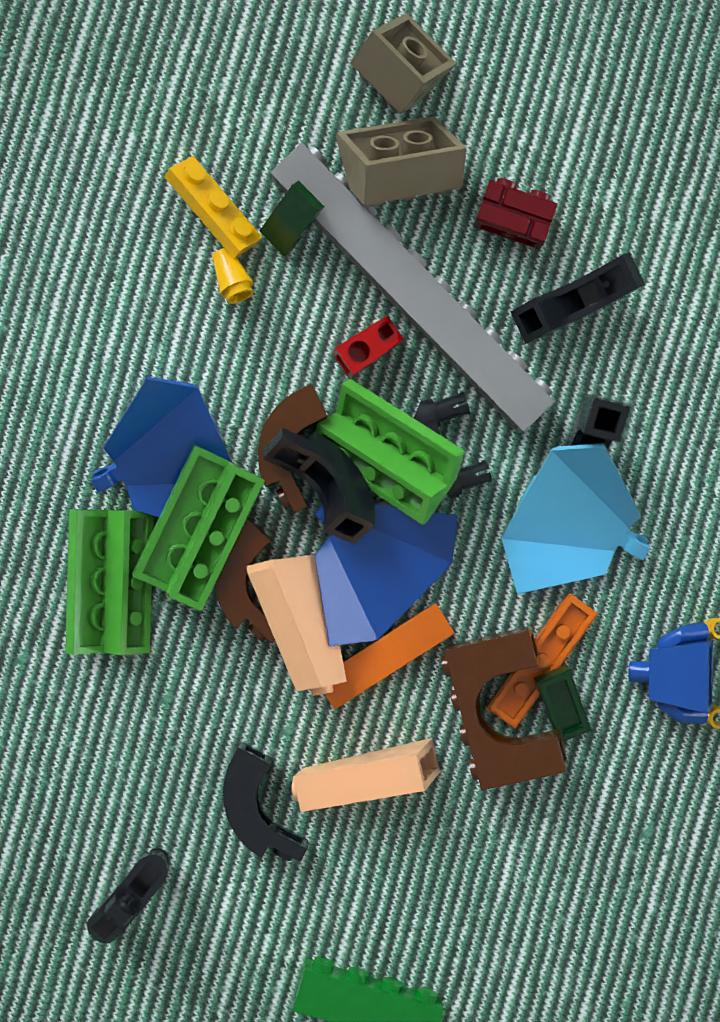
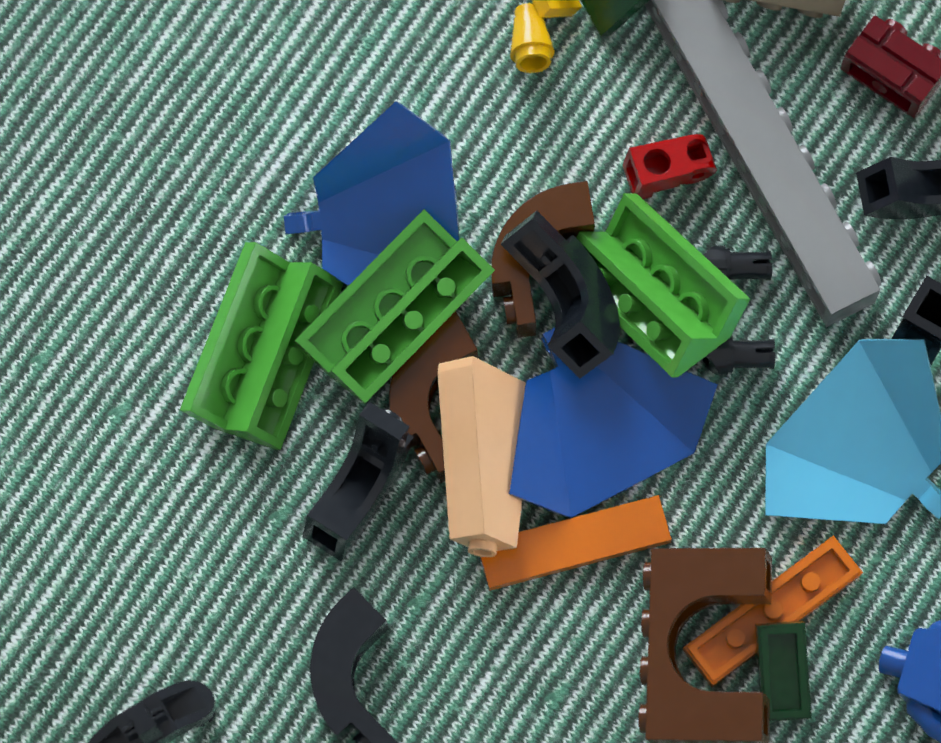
camera: 20 degrees right, 15 degrees down
light nougat slope [292,738,440,812] -> none
none -> black arch [303,402,414,562]

